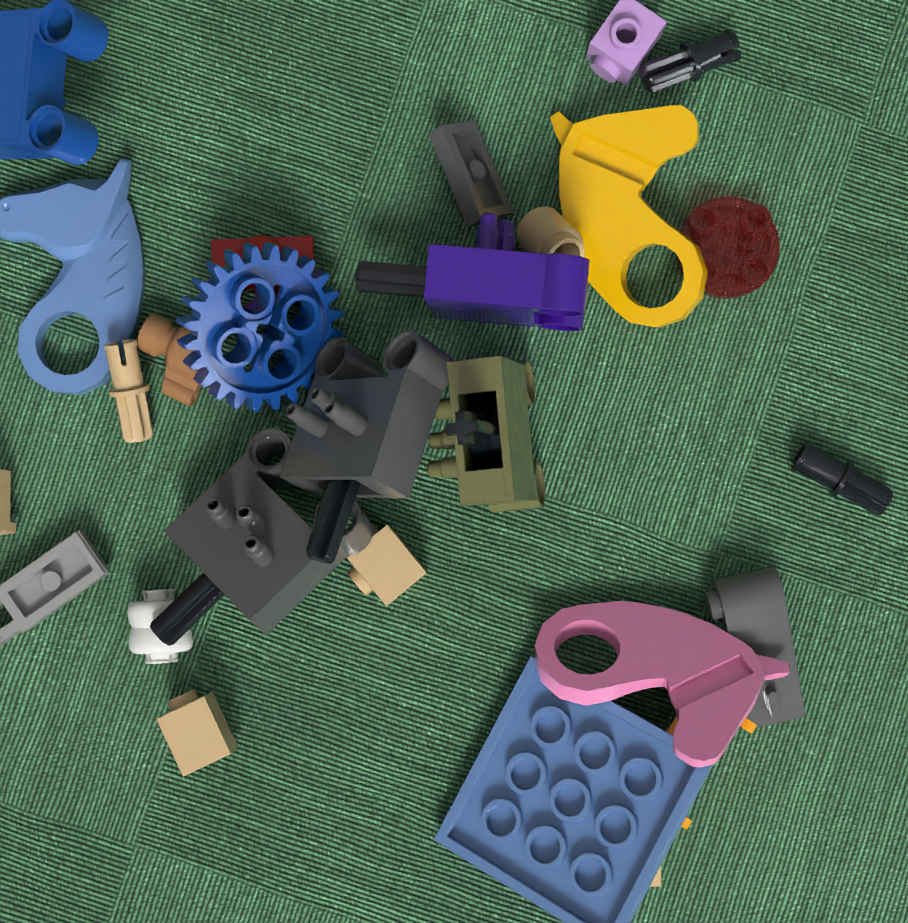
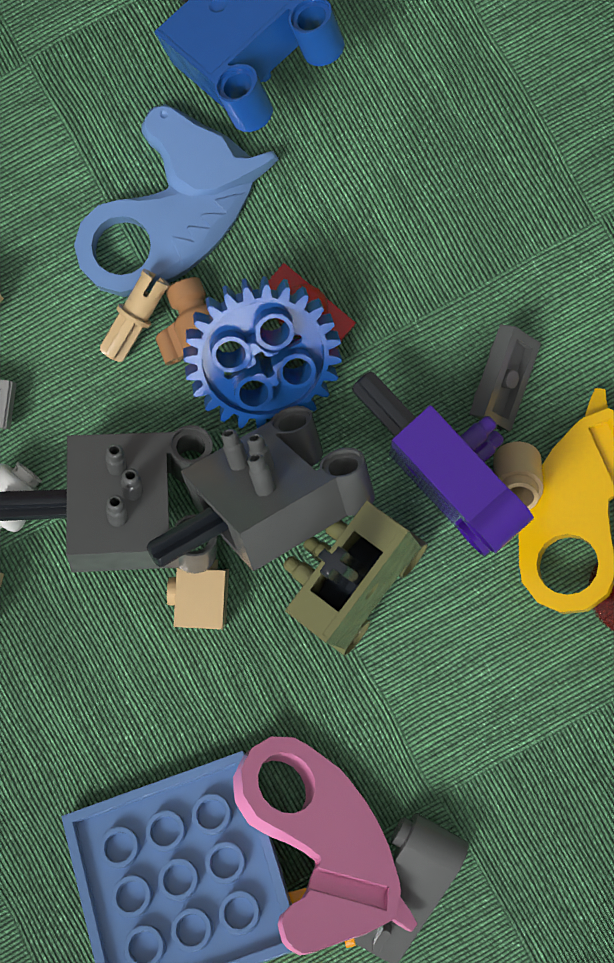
camera: 45 degrees right, 0 degrees up
black axle [790,440,893,515] -> none

